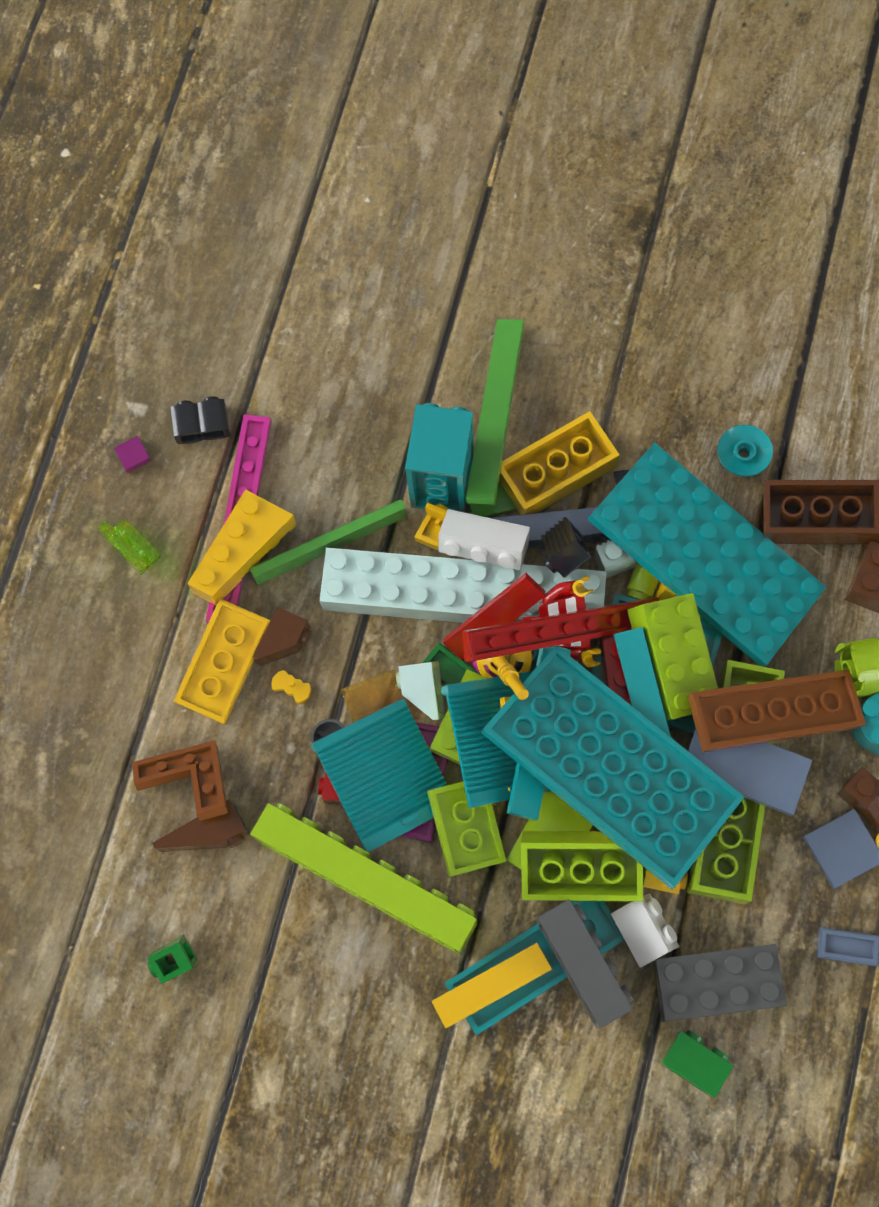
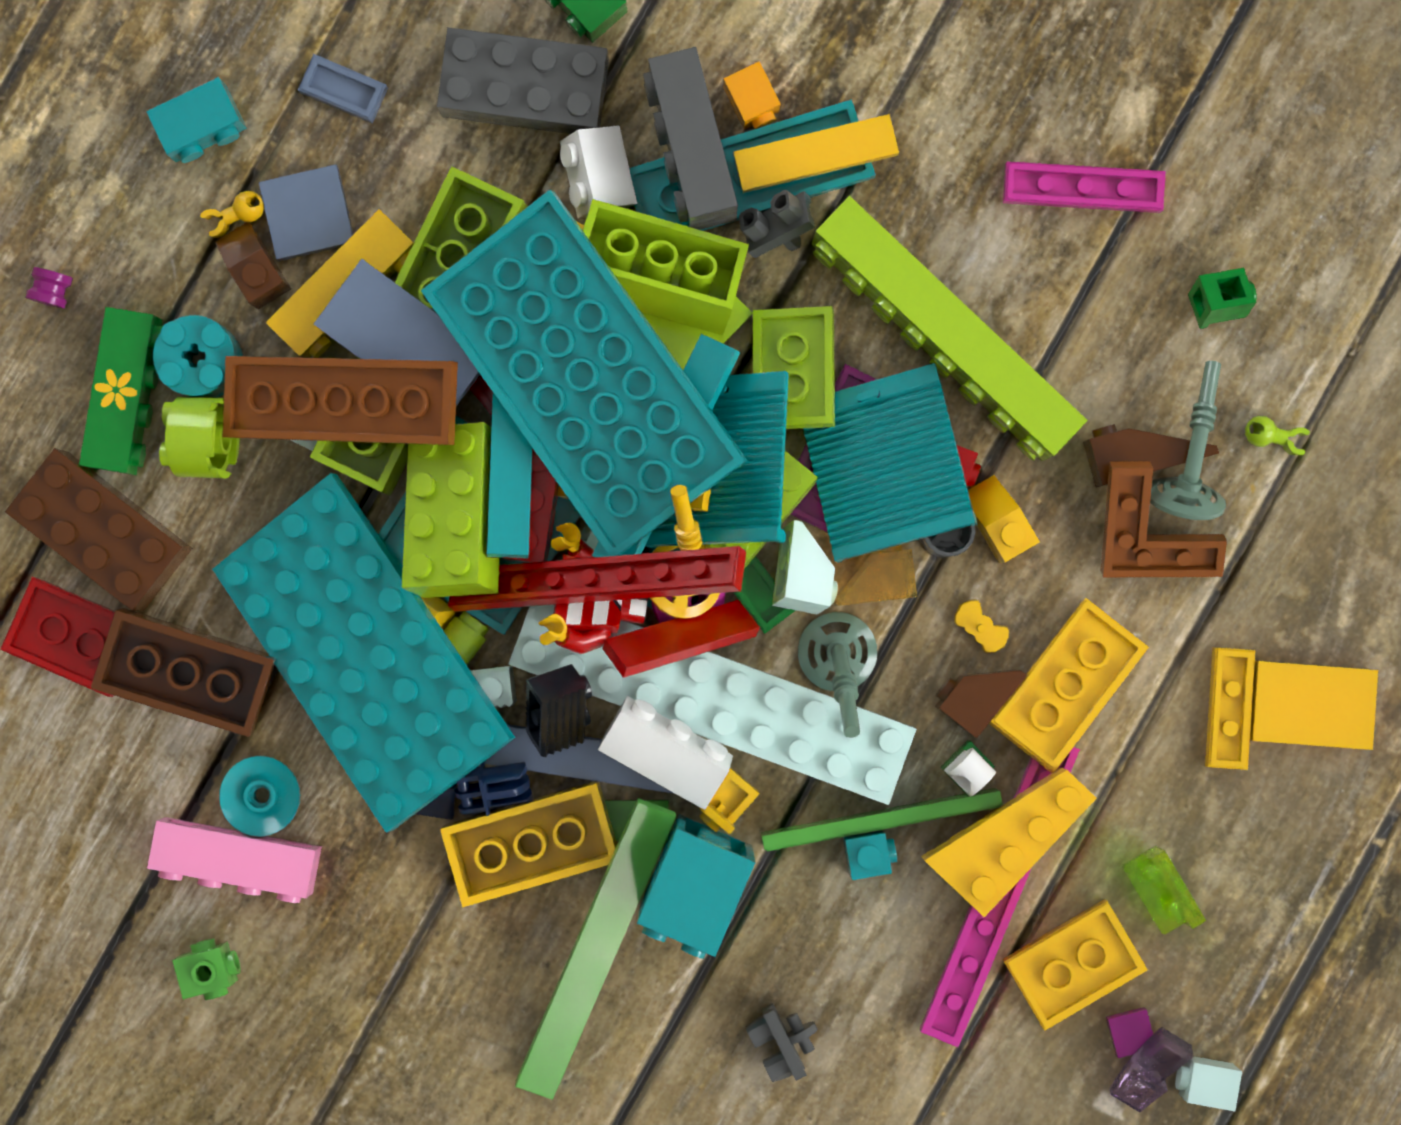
camera: 170 degrees left, 15 degrees up
black brick [170,396,230,444] -> none
none -> bright pink brick [147,817,322,903]
none -> bright green brick [172,938,241,1000]
none -> yellow brick [265,209,414,358]
none -> dark blue arm [454,762,533,816]
none -> light orange brick [723,61,781,130]
none -> dark grey hips [739,189,815,258]
none -> dark grey hips [746,1003,818,1082]
none -> sand green dish [798,612,877,738]
none -> teal brick [843,830,897,880]
none -> white leg [940,740,996,797]
none -> yellow slope [968,475,1040,563]
none -> yellow tile [1002,899,1148,1031]
none -> dark pink tile [1003,161,1166,213]
none -> slope [1109,1027,1194,1112]
none -> sand green dish [1150,361,1226,520]
none -> light aqua brick [1175,1055,1242,1111]
none -> yellow tile [1205,647,1255,770]
none -> lime arm [1245,416,1310,456]
none -> yellow tile [1250,661,1378,750]

